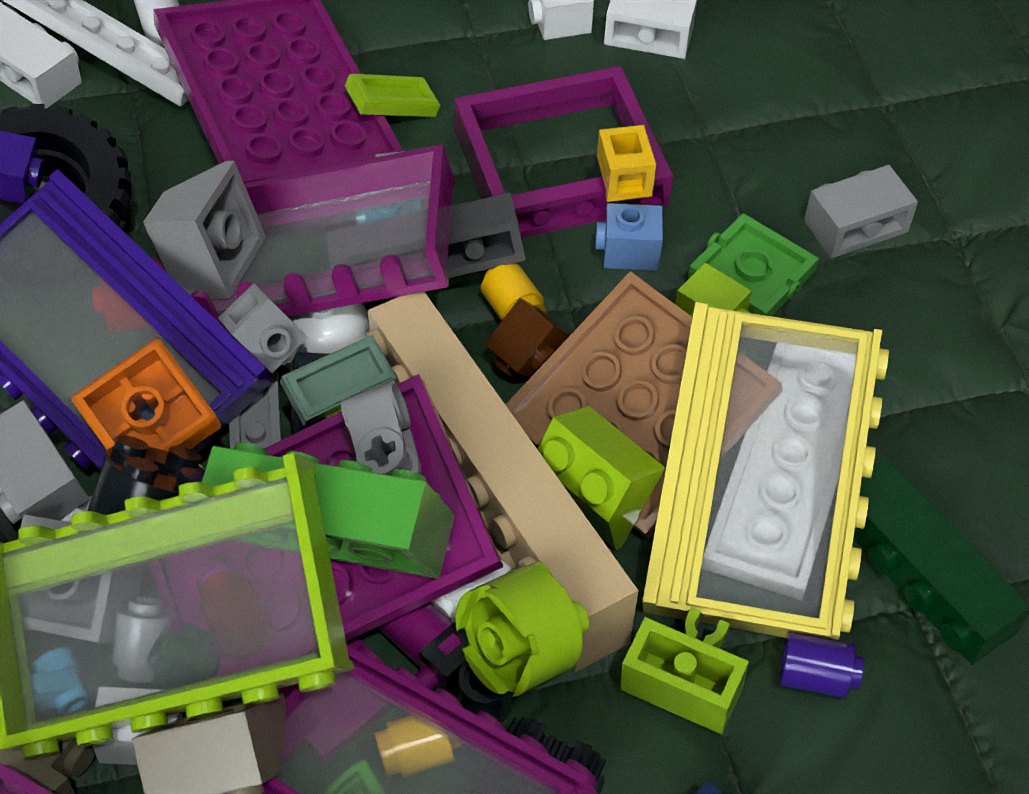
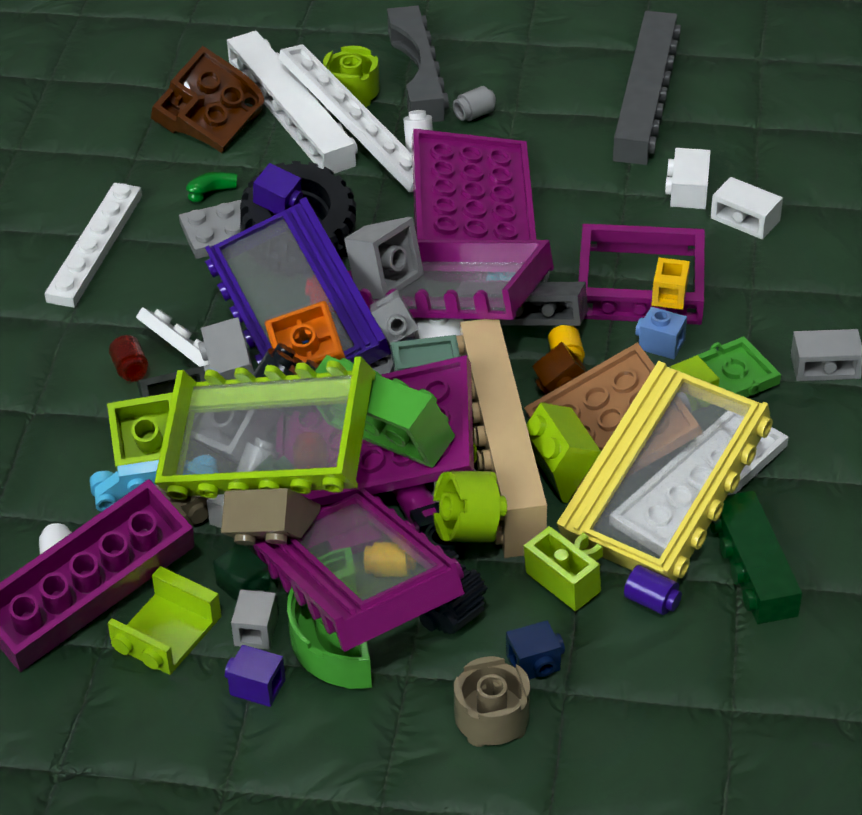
camera: 25 degrees right, 10 degrees down
light grey piece [341,381,421,476] -> none
lime tile [345,74,441,117] -> none

